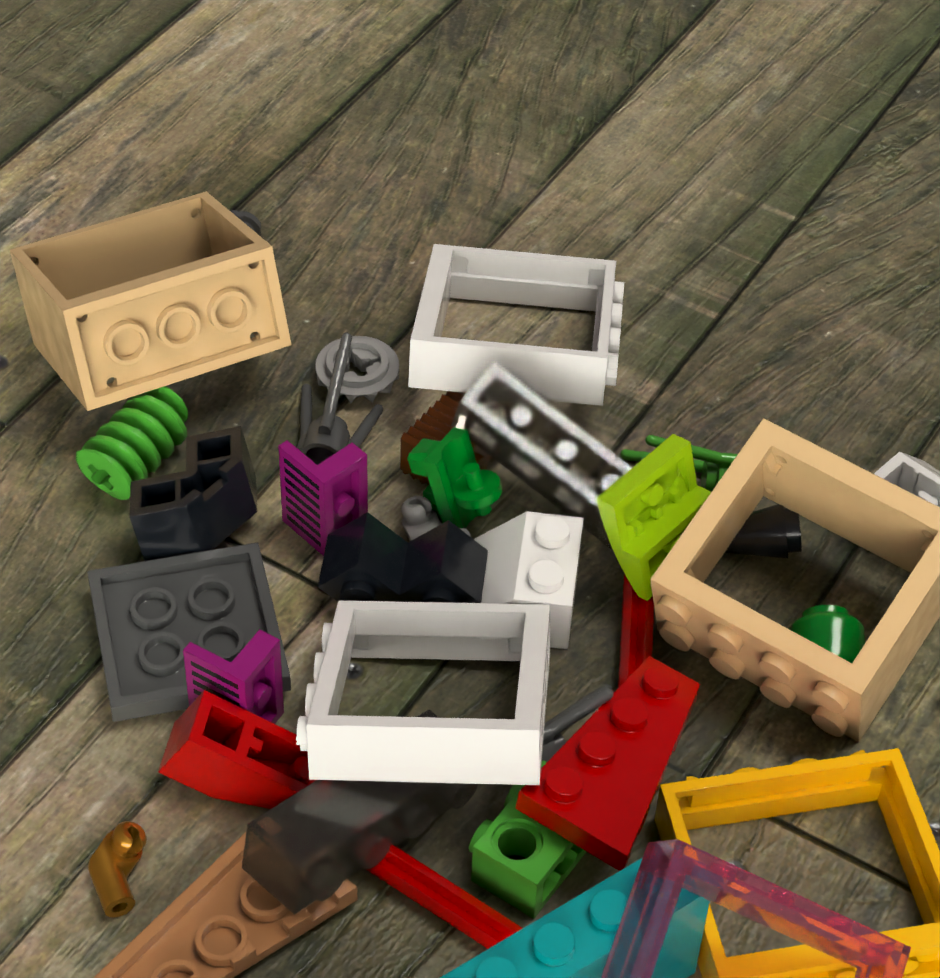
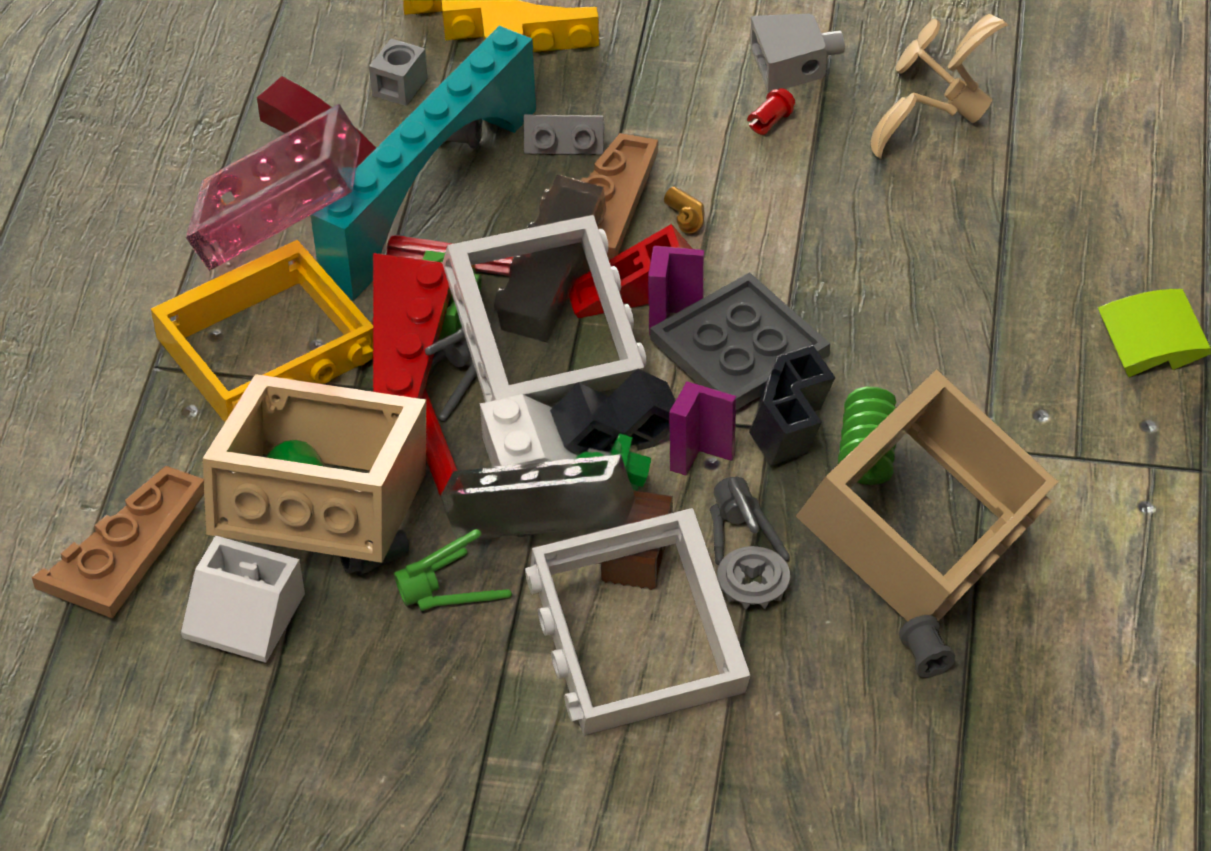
camera: 160 degrees right, 0 degrees up
lime slope [596,434,711,601] -> none

